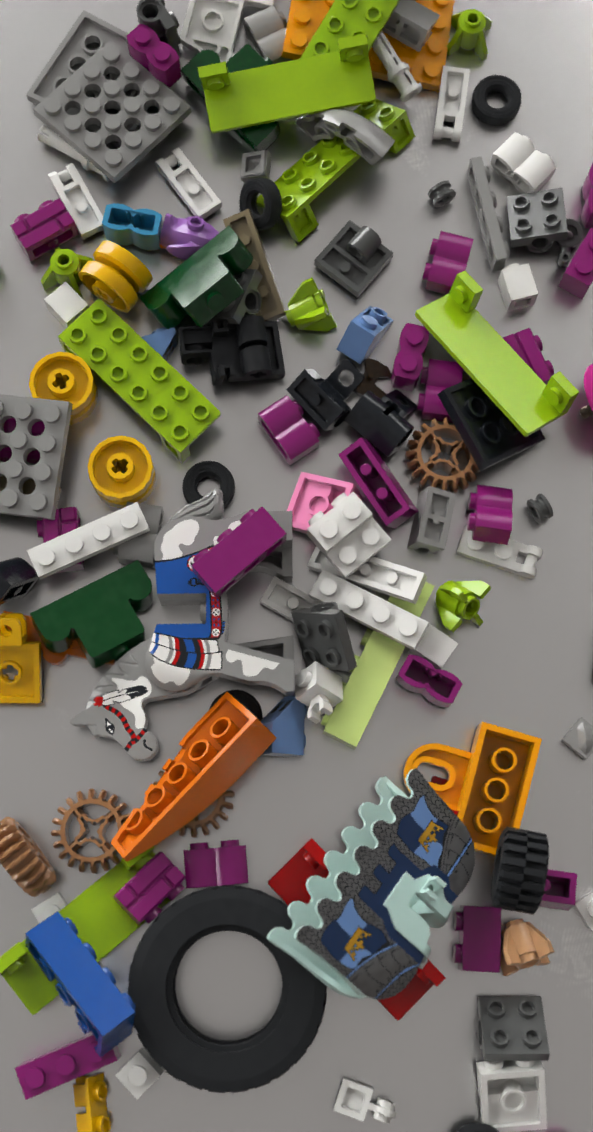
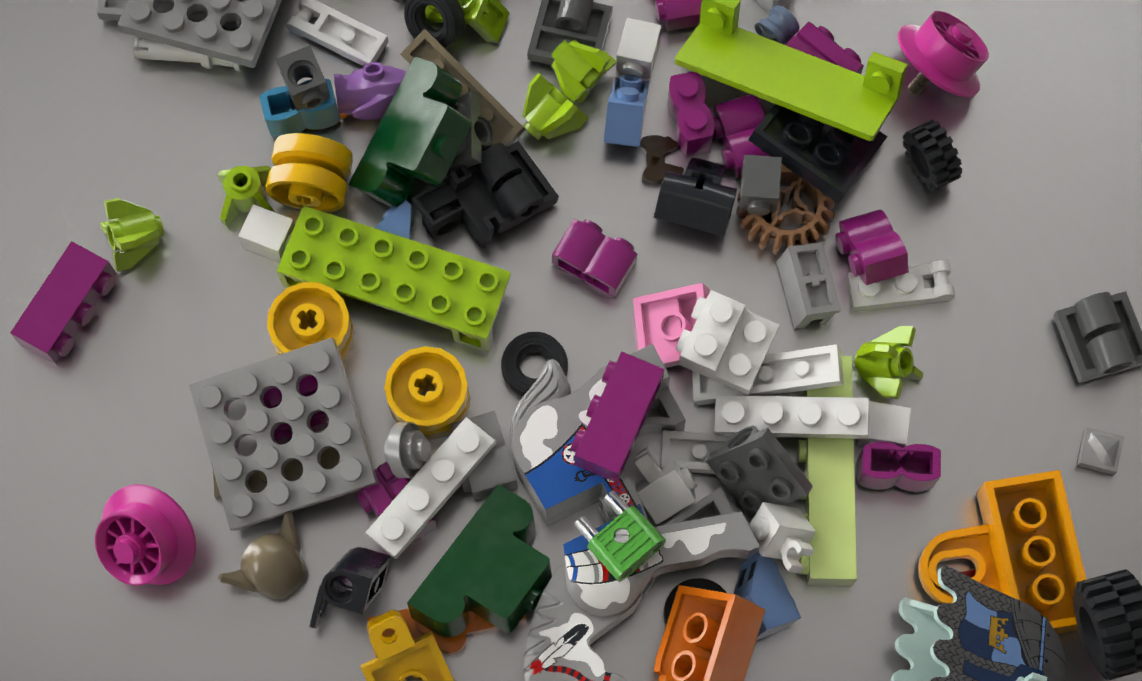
camera: 20 degrees left, 5 degrees down
magenta brick [10,198,79,261] -> none
white plate [48,163,103,240] -> none
black piece [286,359,365,431] -> none
magenta brick [338,437,419,528] -> none
dark grey bush [527,494,553,523] -> none
none -> dark grey brick [276,45,330,111]
none -> light grey plate [384,422,431,478]
none -> lime brick [551,39,617,103]
none -> bright green piece [574,491,666,582]
none -> white brick [616,18,661,78]
none -> white brick [634,447,698,525]
none -> dark grey brick [739,155,782,215]
none -> sand blue wheel [754,5,800,45]
none -> black tyre [903,119,962,191]

